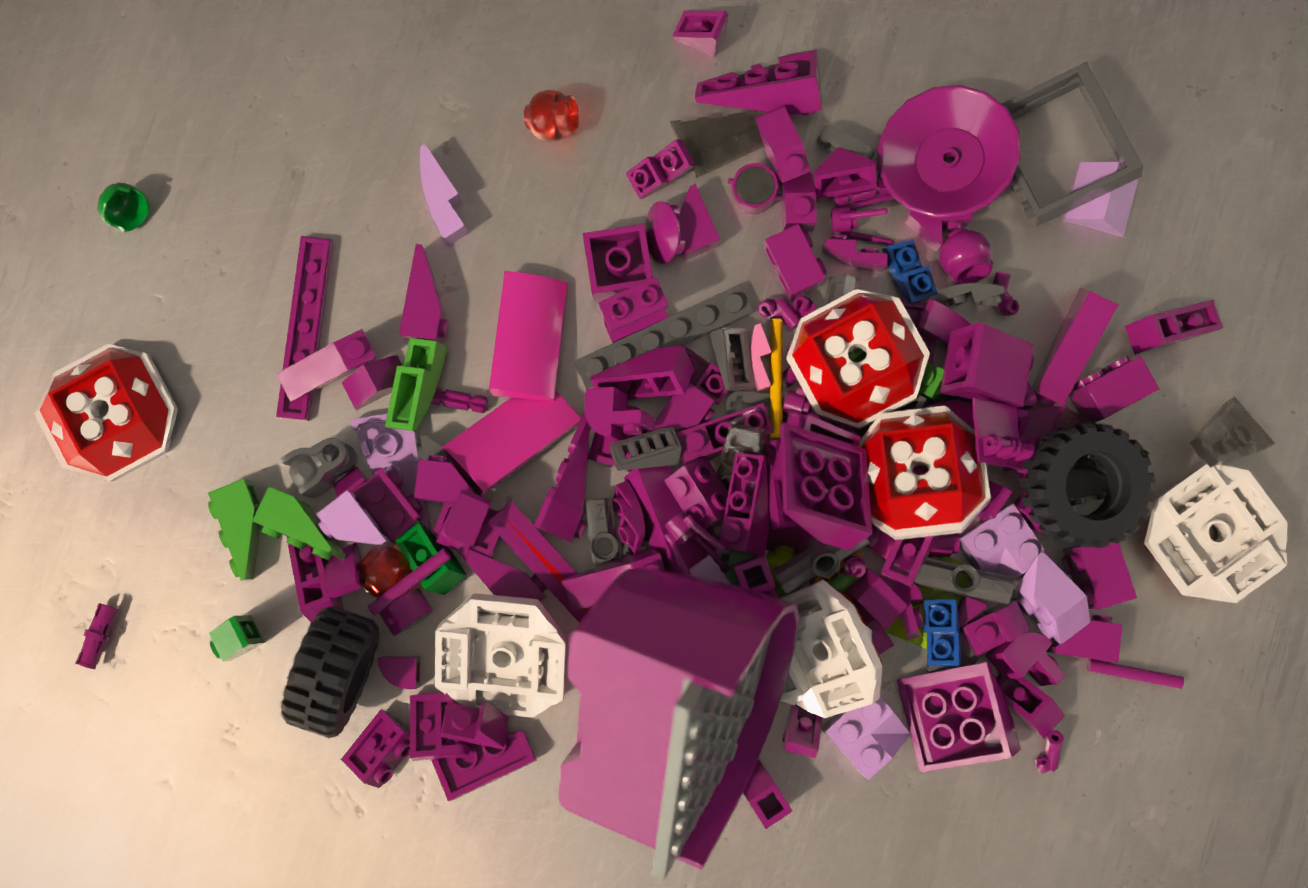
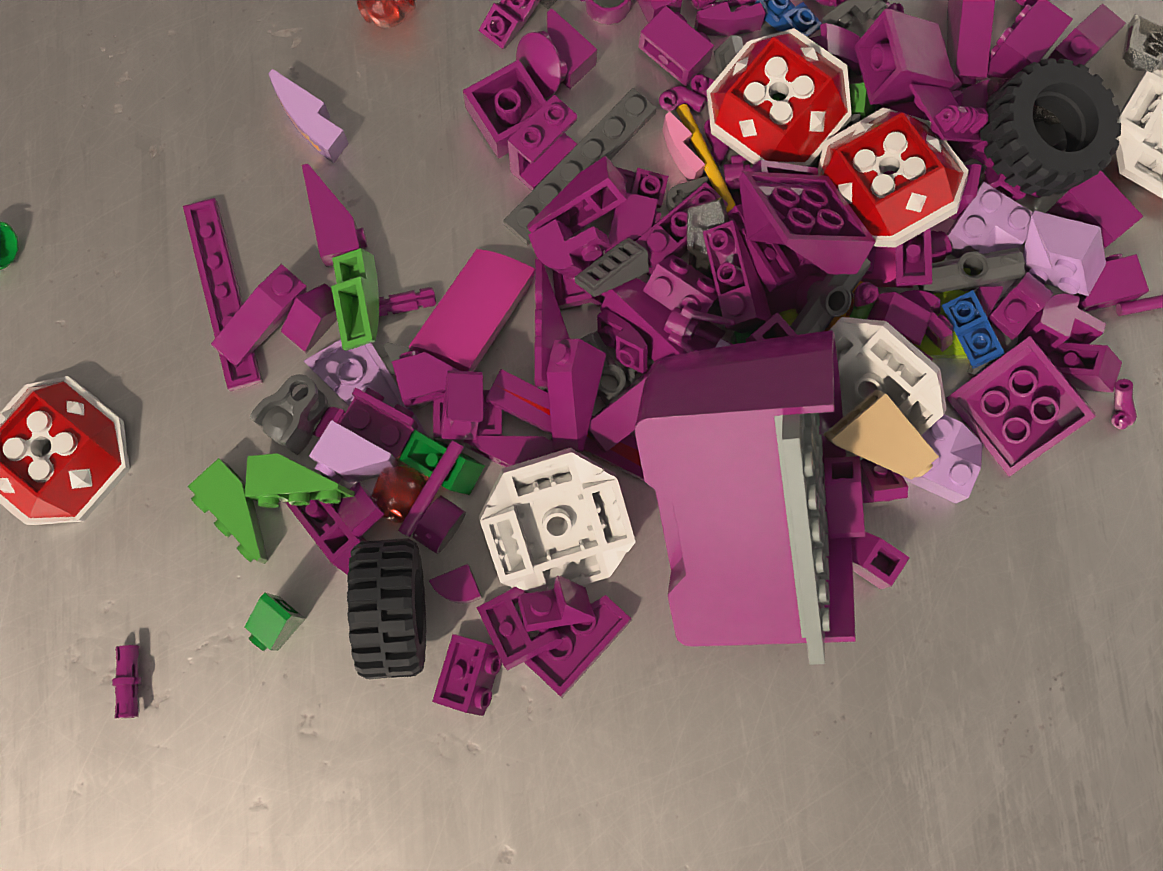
camera: 25 degrees left, 5 degrees down
dark pink slope [489,271,568,401] -> none
dark grey slope [710,328,755,391] -> none
none -> magenta slope [546,339,606,452]
none -> tan slope [823,389,939,480]
none -> magenta slope [824,456,865,539]
none -> magenta slope [1047,3,1126,66]

